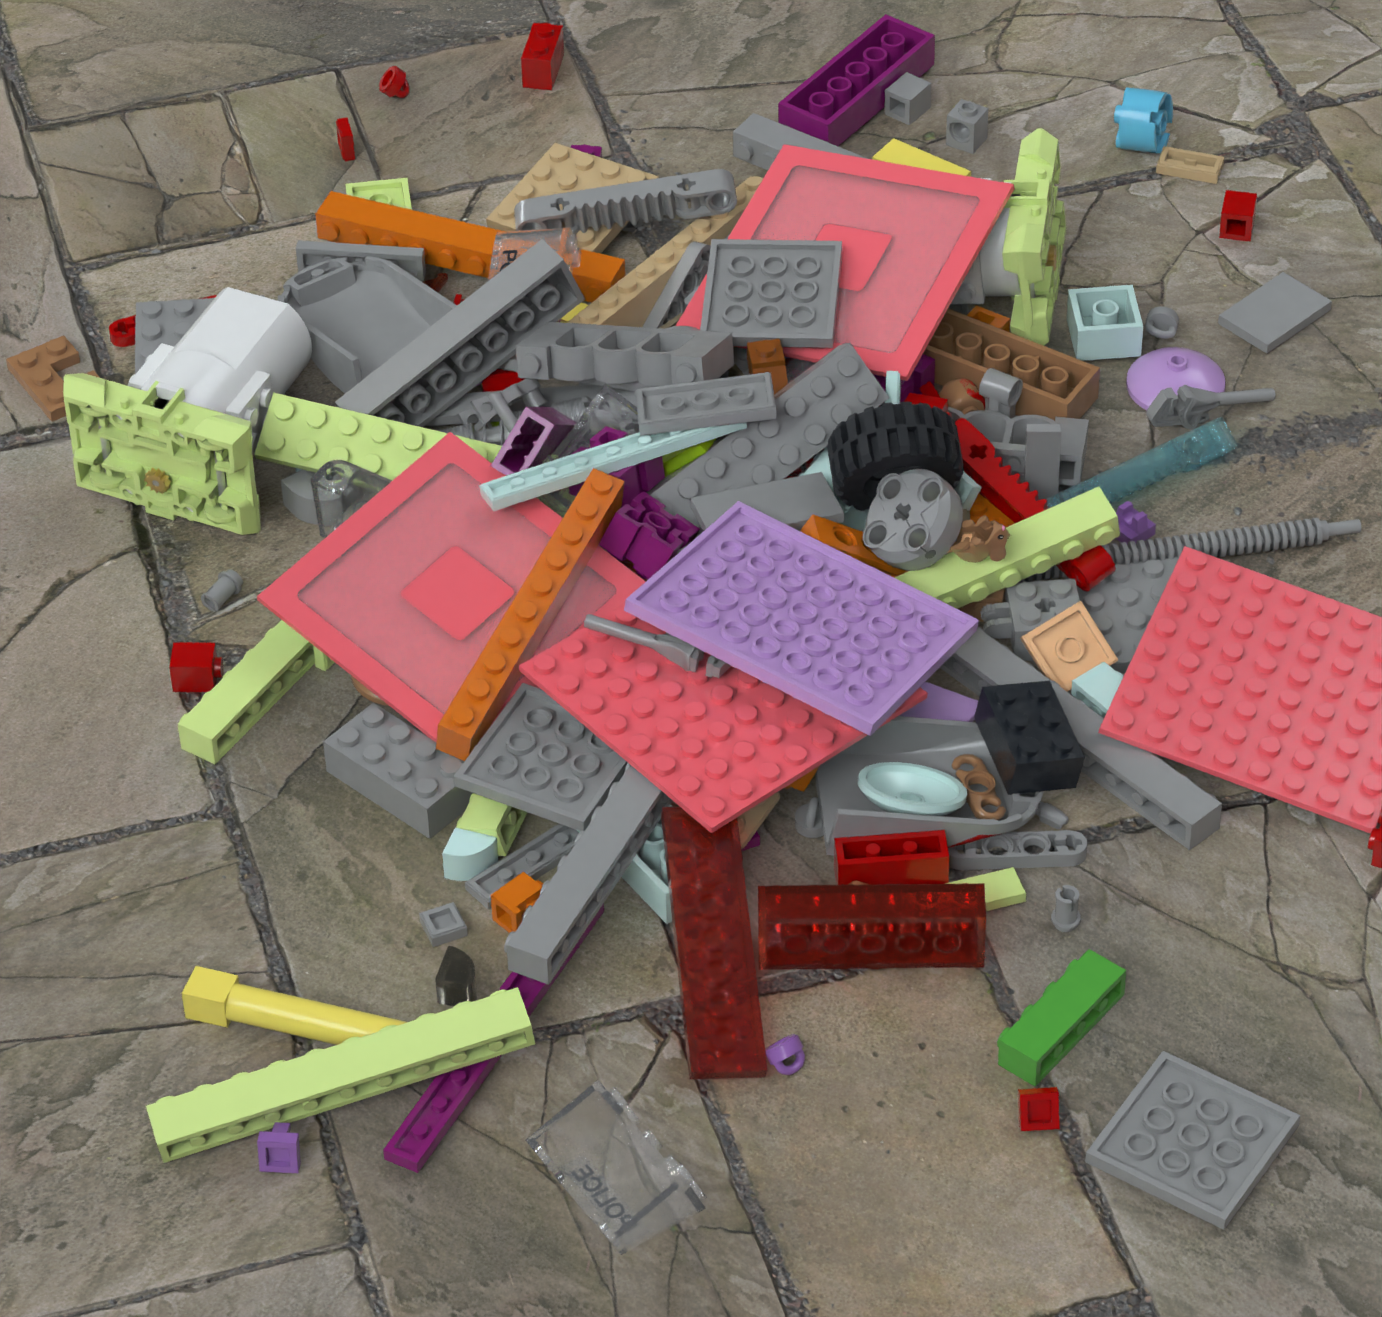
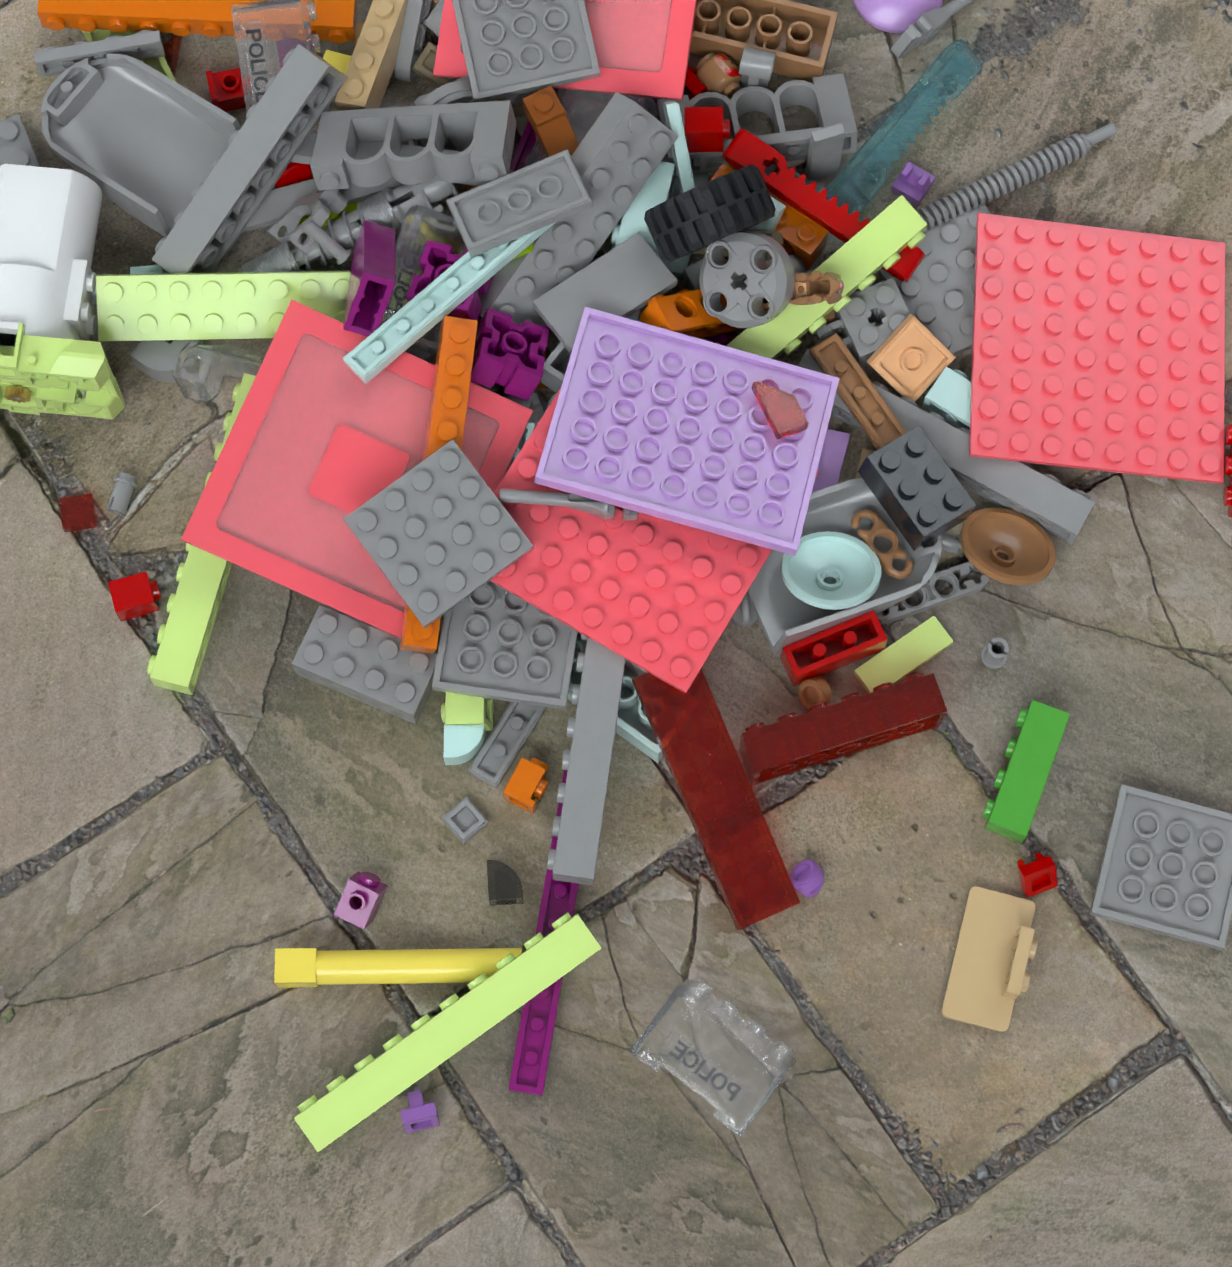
camera: 20 degrees left, 30 degrees up
none -> clear red tile [59,493,97,532]
none -> brick [334,871,388,930]
none -> light grey plate [343,439,534,629]
none -> clear red tile [751,381,809,439]
none -> medium nougat tile [809,333,907,450]
none -> tan bracket [941,886,1038,1032]
none -> medium nougat dish [960,507,1056,585]

